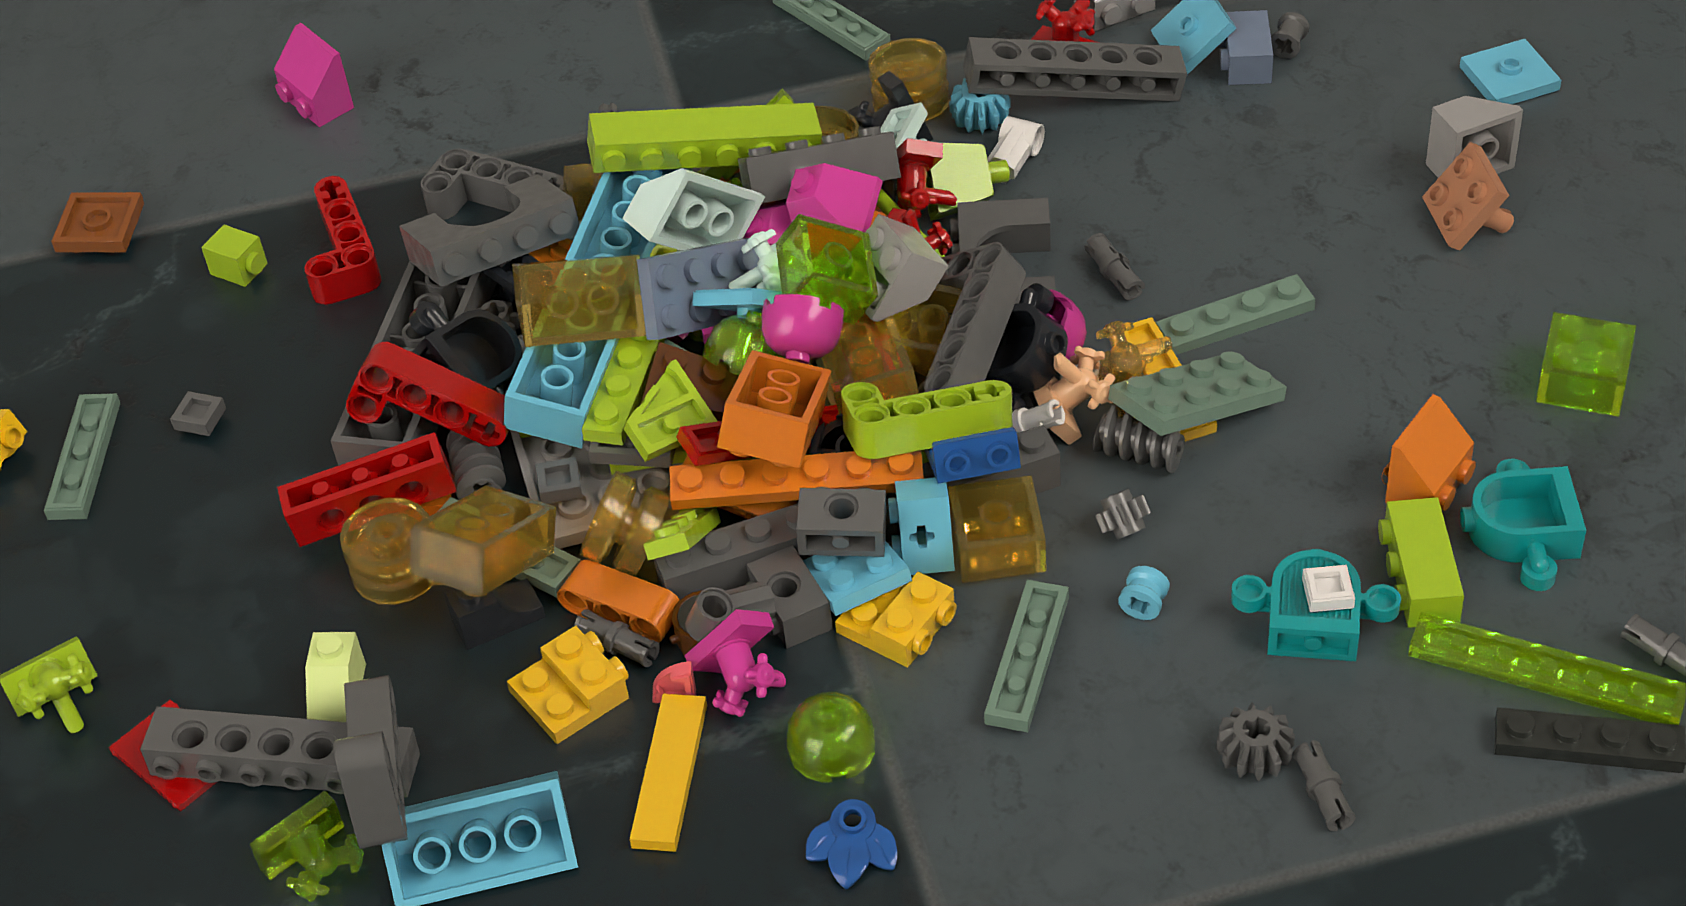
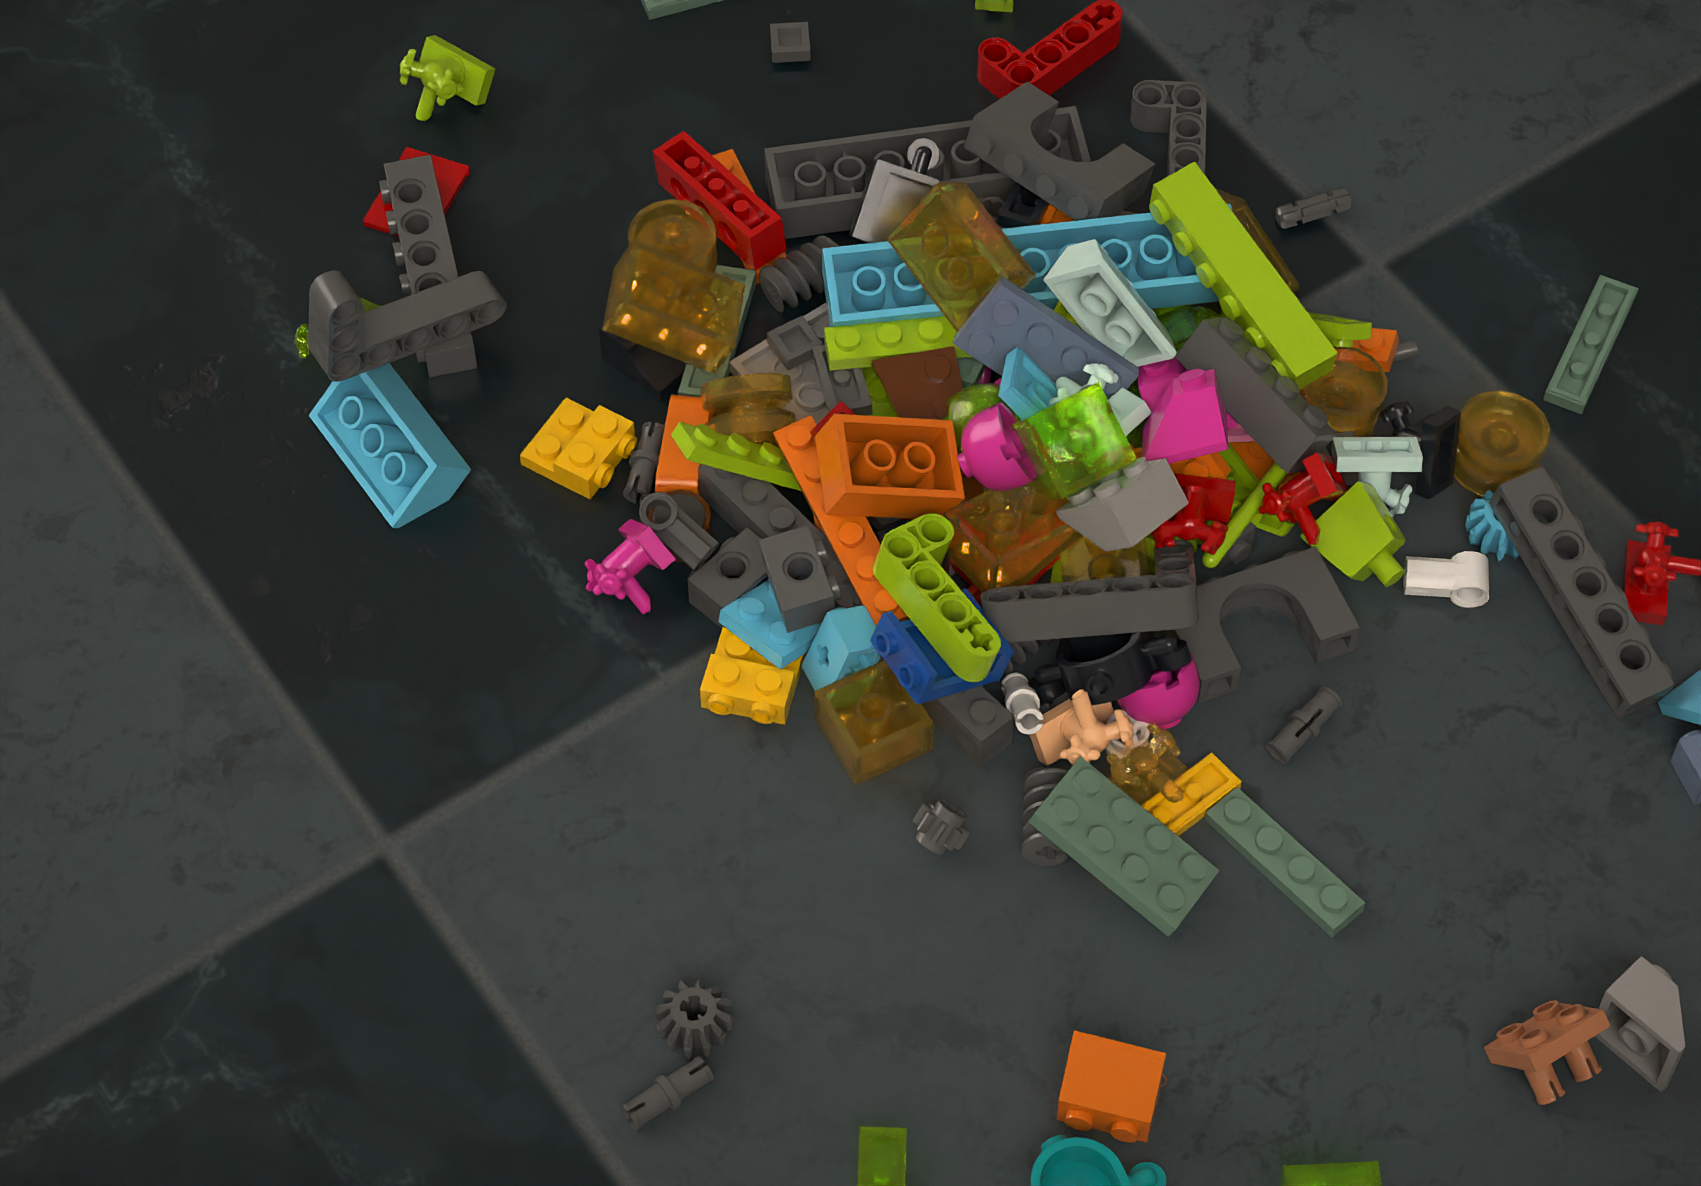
camera: 65 degrees right, 10 degrees up
yellowish green slope [305,632,366,722] -> none
red beam [346,342,509,447] -> none
lime wing [624,359,717,462] -> none
yellow tile [629,694,707,852] -> none
coral tile [652,661,696,703] -> none
clear neon green cylinder [787,691,875,782] -> none
blue plate [806,799,898,889] -> none
sand green plate [984,579,1069,733] -> none
medium azure wheel [1118,566,1170,620] -> none
teal piece [1231,549,1401,661] -> none
white tile [1302,565,1355,612] -> none
lime brick [1378,497,1464,628] -> none

